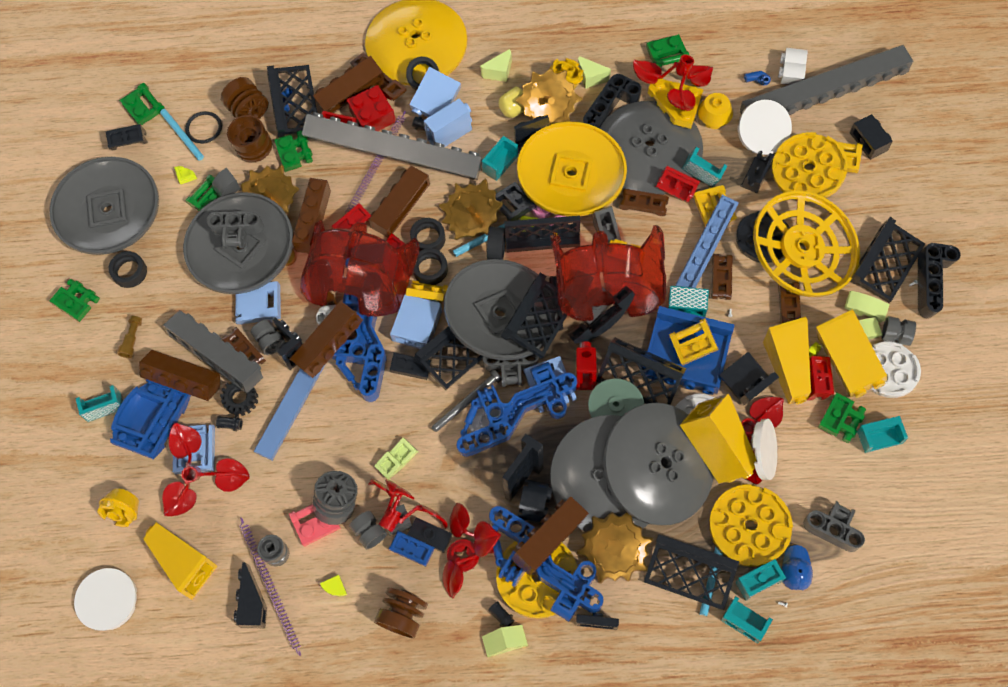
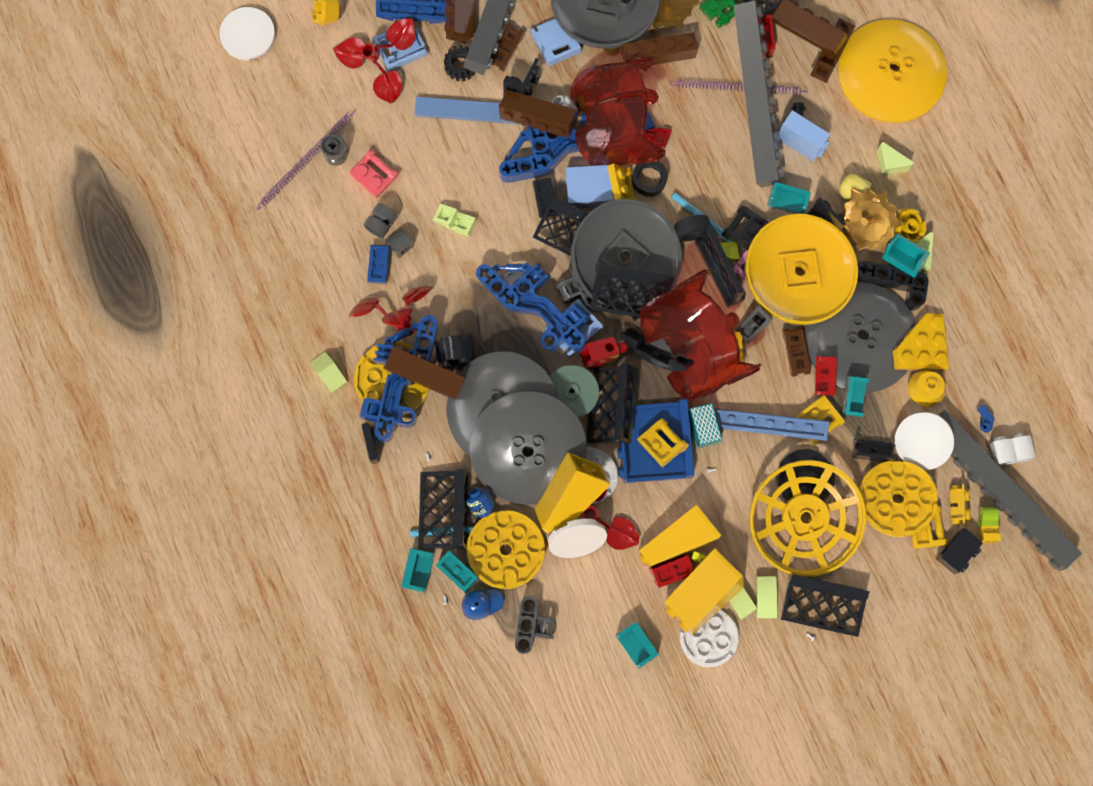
camera: 60 degrees right, 10 degrees up
yellow slope [143,522,217,600] -> none
black pin [216,416,243,432] -> none
black slope [234,562,267,629] -> none
dark grey wheel [251,319,285,355] -> none
dark grey wheel [312,471,358,525] -> none
neon yellow tile [320,575,347,597] -> none
red hinge [332,203,372,242] -> none
red brick [347,85,396,131] -> none
red plant [368,478,448,532] -> none
reddish brown brick [369,165,430,238] -> none
reddish brown wheel [374,588,428,639] -> none
black tyre [406,56,439,90] -> none
black plate [407,517,453,553] -> none
light blue brick [409,67,461,117] -> none
black tyre [410,218,446,252] -> none
dark grey bar [432,370,502,432] -> none
pearl gold piece [439,178,503,240] -> none
red gear [447,539,479,572] -> none
black pin [488,601,514,627] -> none
black fence [502,433,543,502] -> none
pearl gold piece [577,512,653,584] -> none
red plant [633,54,713,111] -> none
green plate [646,34,689,68] -> none
reddish brown plate [711,254,733,300] -> none
black bracket [719,352,779,406] -> none
reddish brown plate [778,281,801,324] -> none
green plate [818,392,866,443] -> none
dark grey wheel [882,316,916,346] -> none
black beam [918,243,961,319] -> none
none -> blue head [466,488,495,518]
none -> teal panel [882,233,930,278]
none -> yellow hinge [950,484,971,525]
none -> leg [978,506,1001,543]

